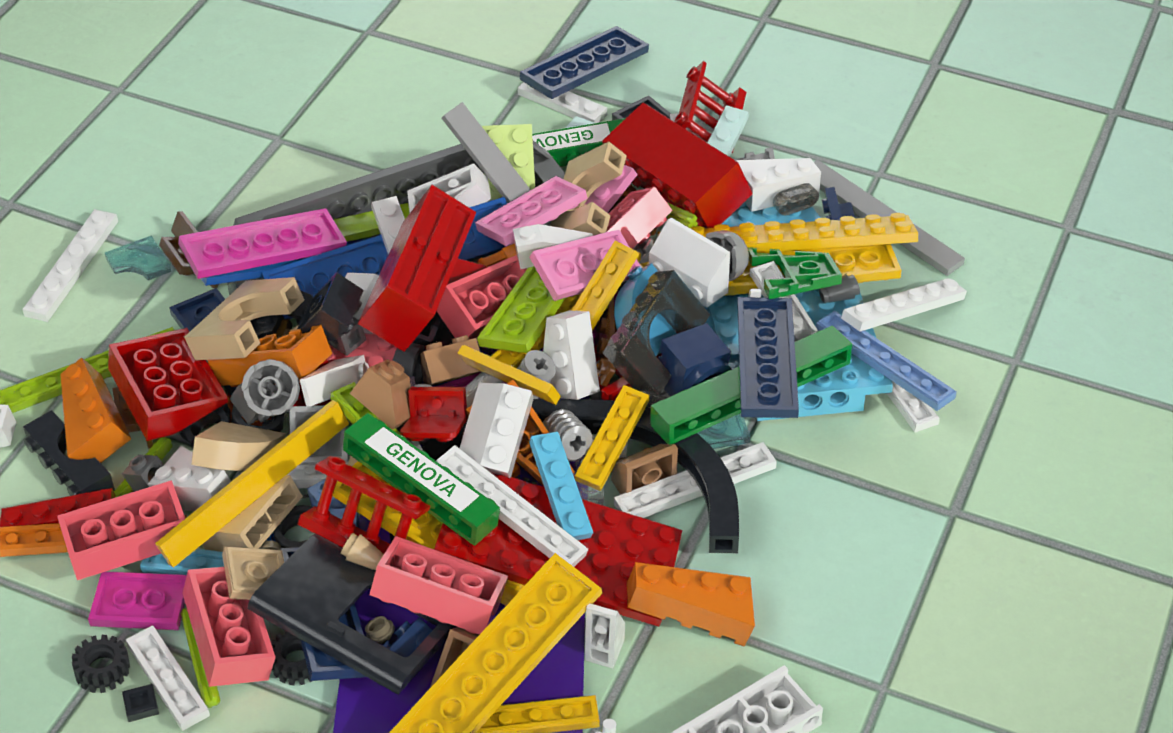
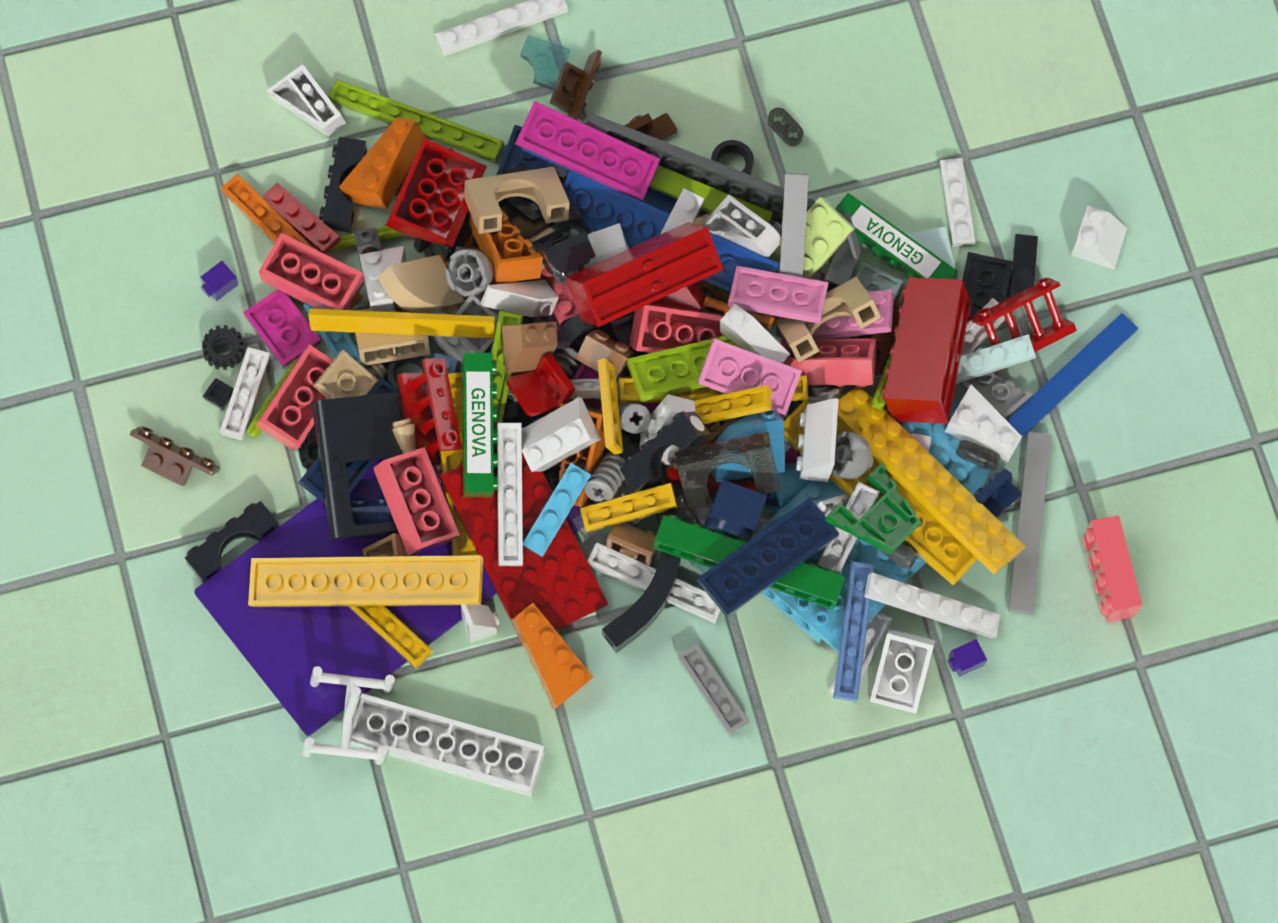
camera: 45 degrees right, 25 degrees up
dark tan plate [365,616,395,644] -> none
dark blue plate [520,26,649,99] -> none
none -> dark purple brick [200,260,238,301]
none -> black arch [620,411,711,492]
none -> light grey plate [677,643,749,736]
none -> clear smoke beam [768,107,803,146]
none -> white slope [870,628,935,714]
none -> dark purple brick [948,639,987,677]
none -> blue tile [1006,313,1138,439]
none -> black tile [1009,234,1038,298]
none -> white slope [1071,205,1127,269]
none -> coral brick [1082,515,1142,622]

